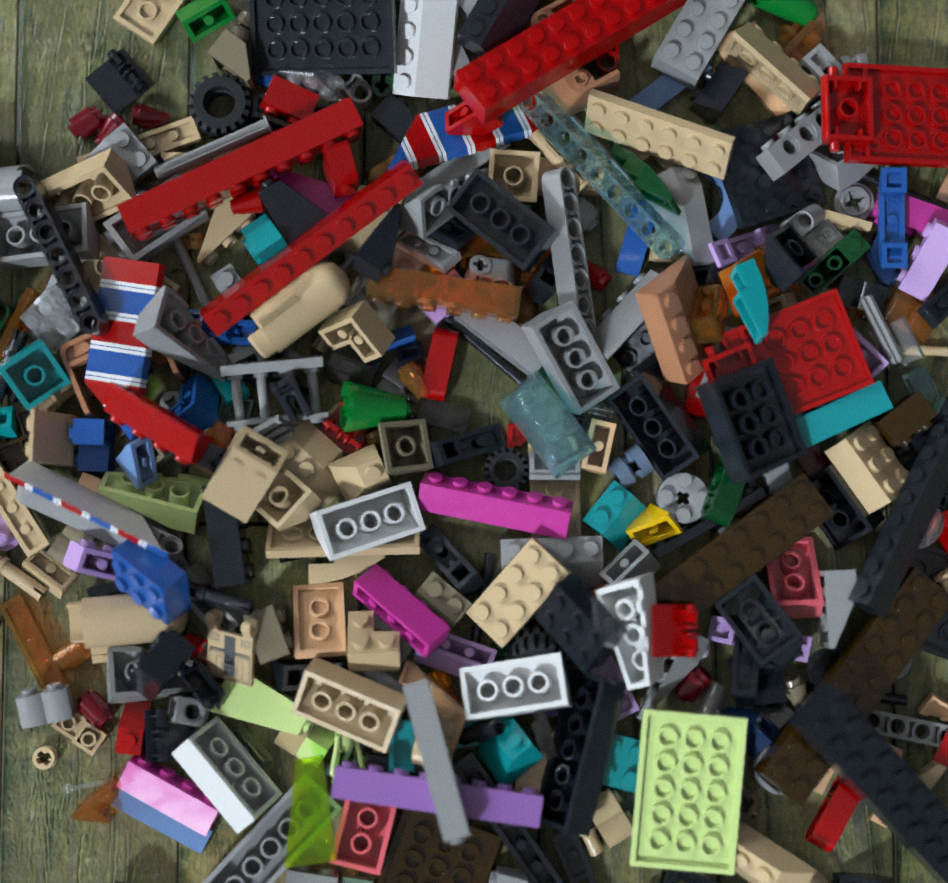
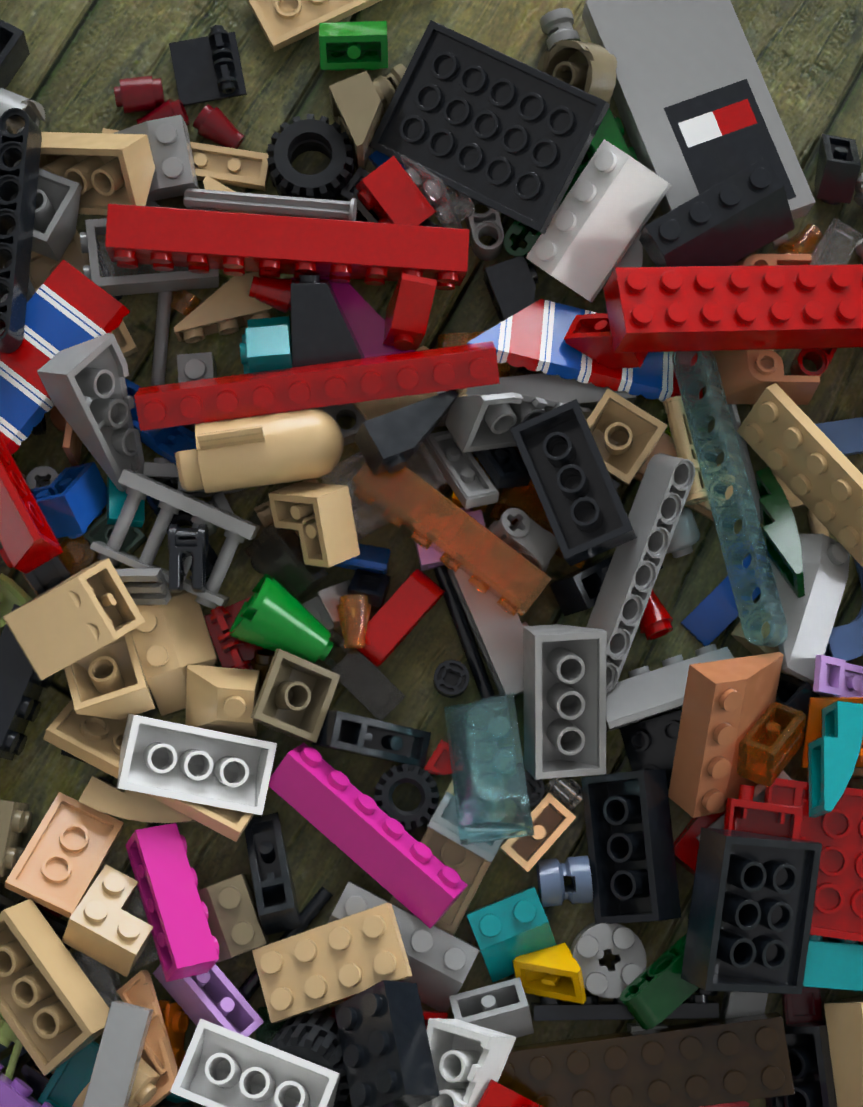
camera: 25 degrees right, 5 degrees down
none -> black wheel [433,660,470,698]

